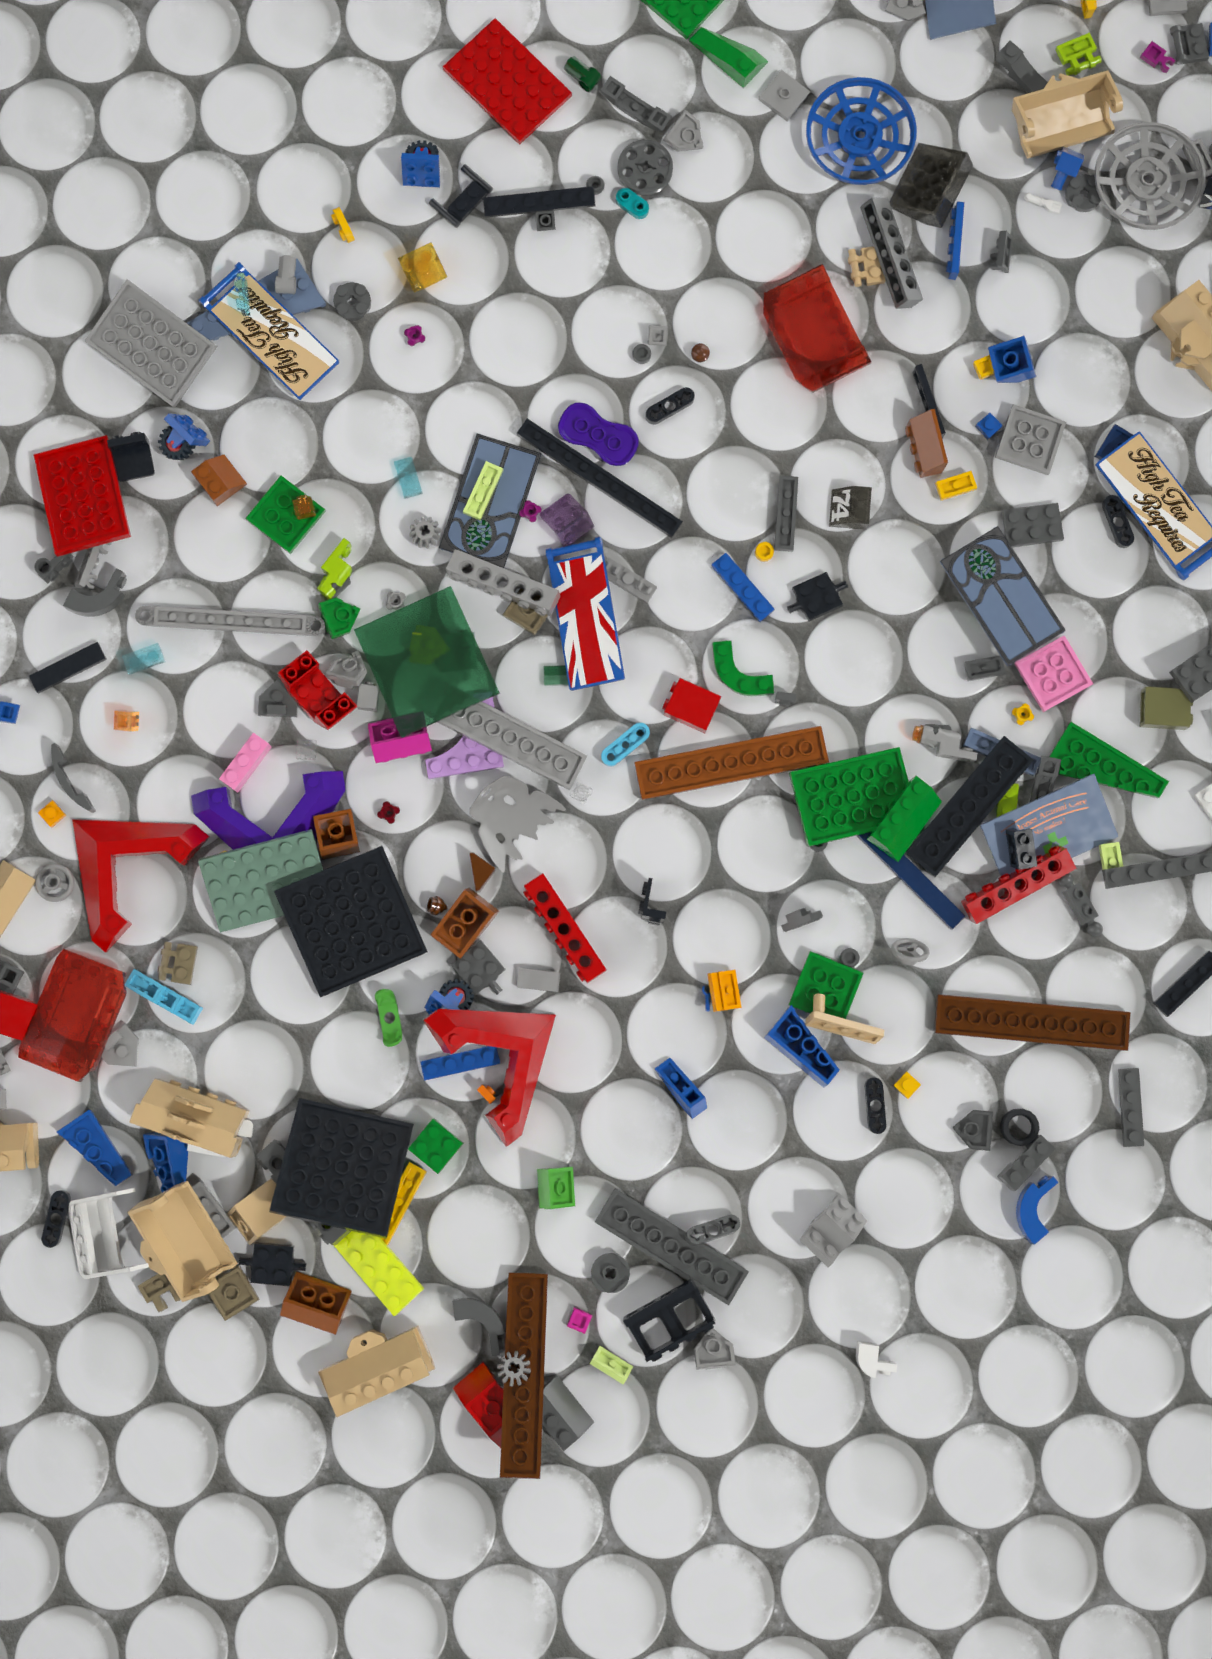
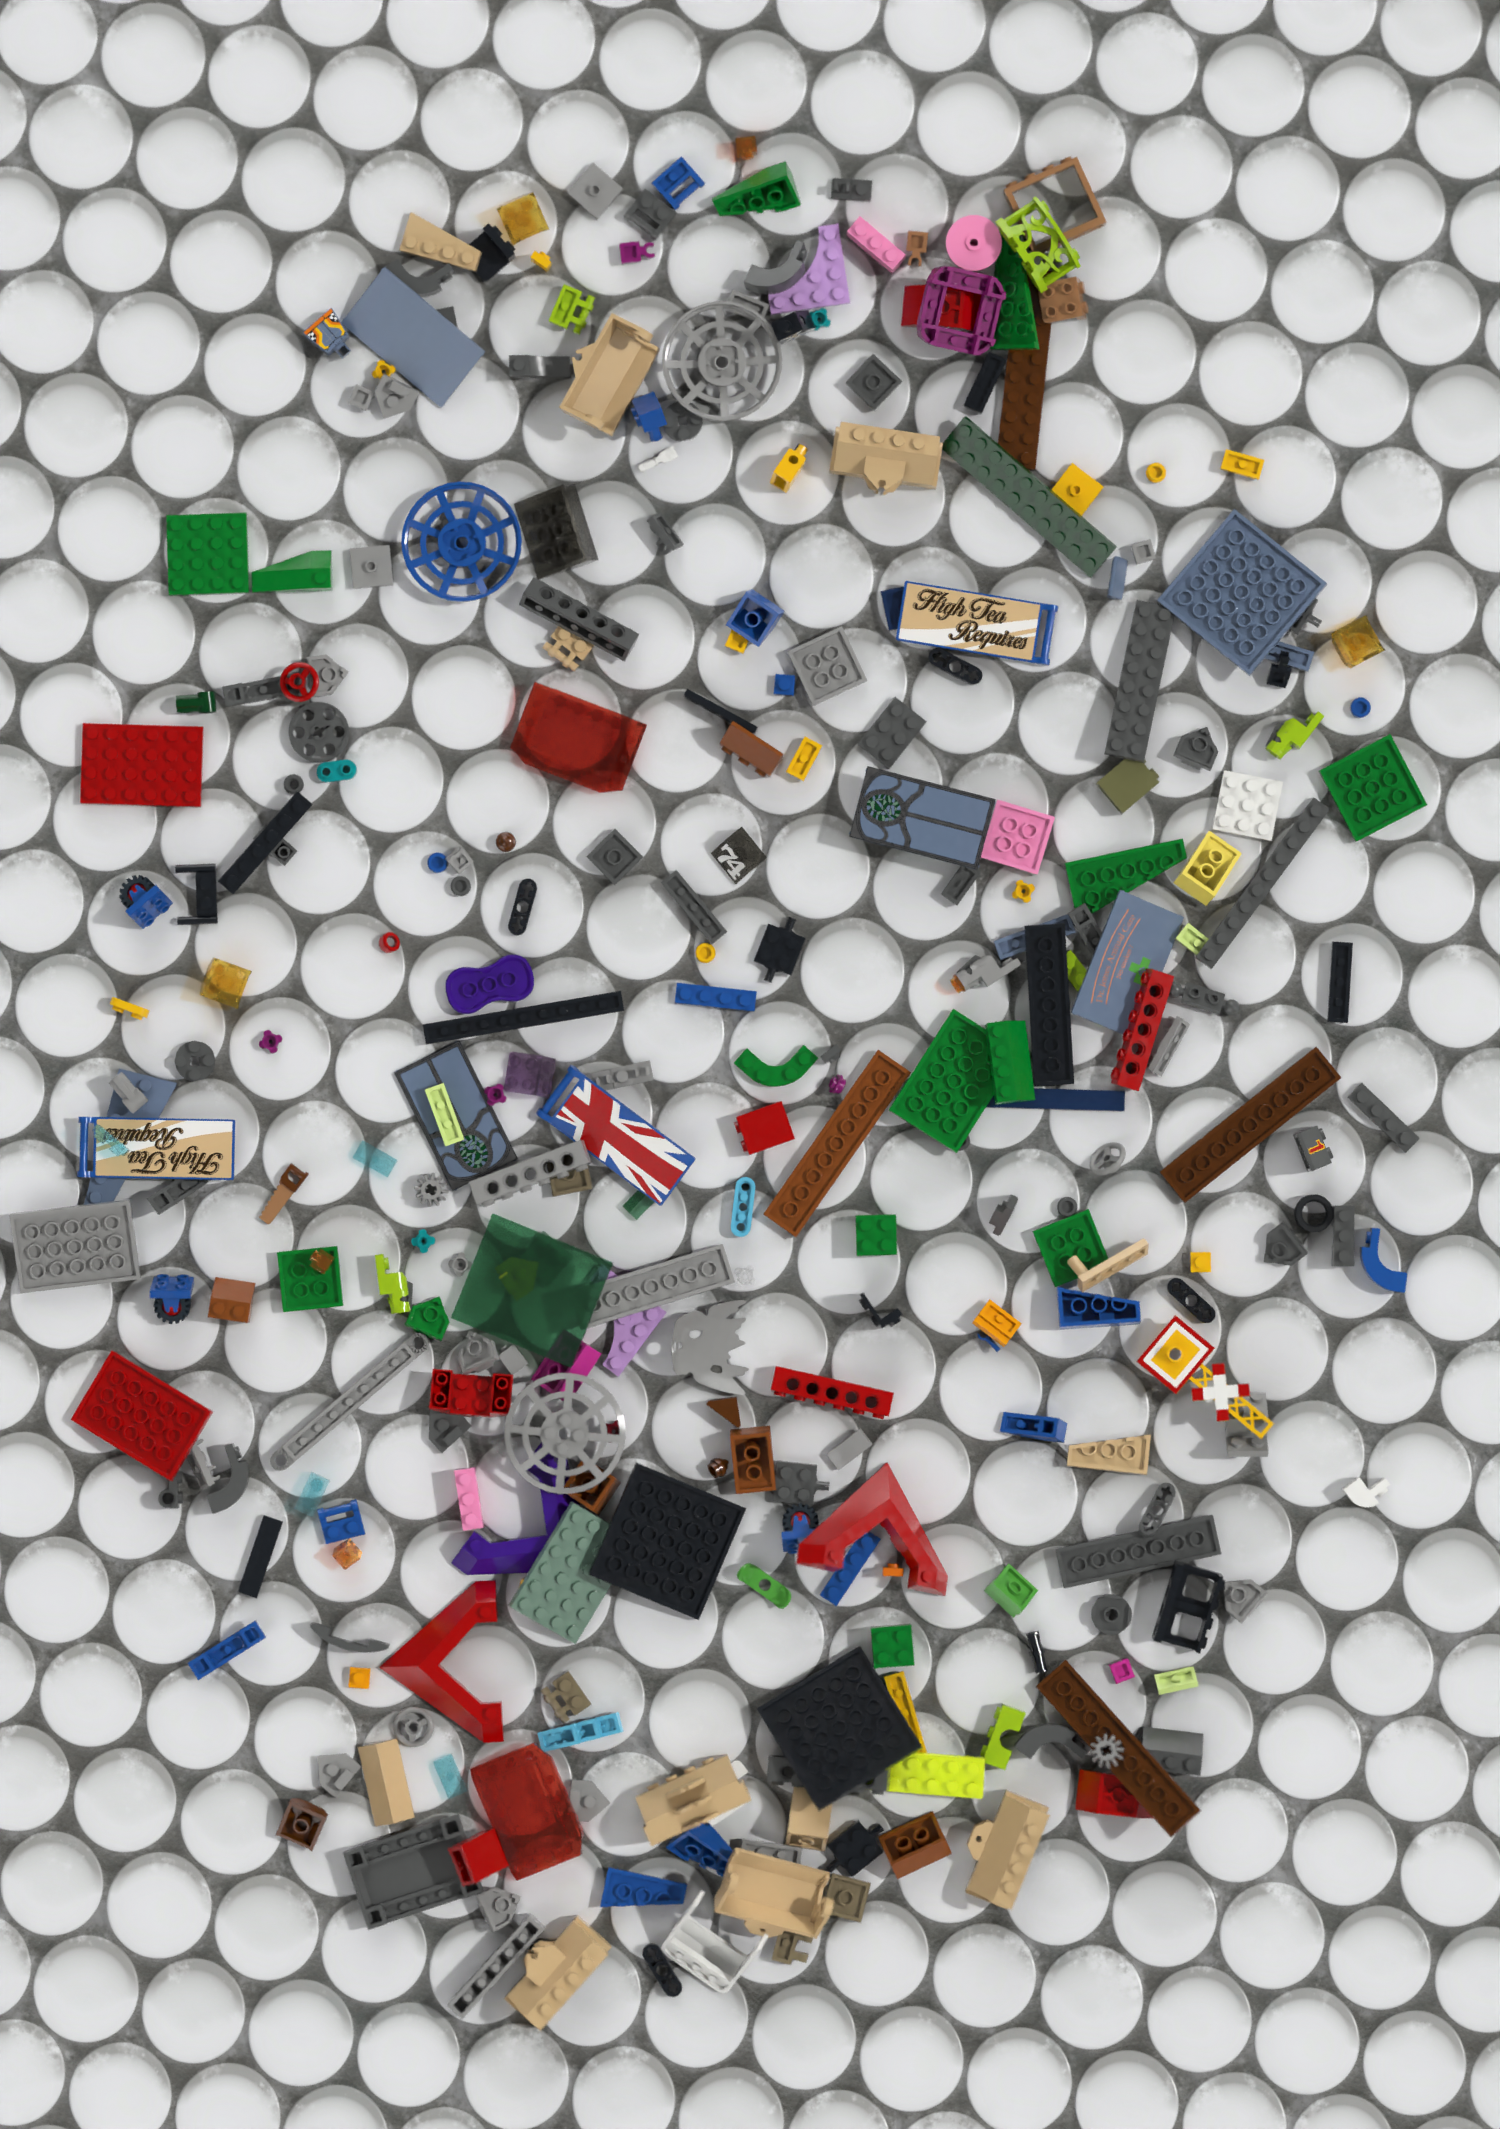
camera: 40 degrees left, 5 degrees up
black bracket [107,432,155,482] -> none
blue plate [946,201,965,280] -> none
black bracket [1005,828,1037,870] -> none
none -> dark grey slope [147,1179,211,1215]
none -> medium nougat piece [259,1163,309,1224]
none -> red piece [280,662,319,702]
none -> blue plate [317,1499,366,1544]
none -> red piece [379,932,400,953]
none -> teal plate [411,1229,435,1253]
none -> blue tile [427,853,448,873]
none -> clear light blue plate [433,1754,468,1799]
none -> light grey dish [505,1373,625,1494]
none -> dark grey plate [586,829,643,885]
none -> yellow torso [770,444,808,493]
none -> magenta plate [828,1074,846,1094]
none -> green brick [855,1214,897,1256]
none -> lime arch [980,1703,1026,1770]
none -> black pin [1026,1631,1048,1674]
none -> tan wing [1067,1434,1151,1475]
none -> piece [1136,1315,1274,1439]
none -> light grey plate [1147,1016,1190,1077]
none -> light yellow slope [1174,831,1242,906]
none -> dark grey slope [1293,1126,1333,1172]

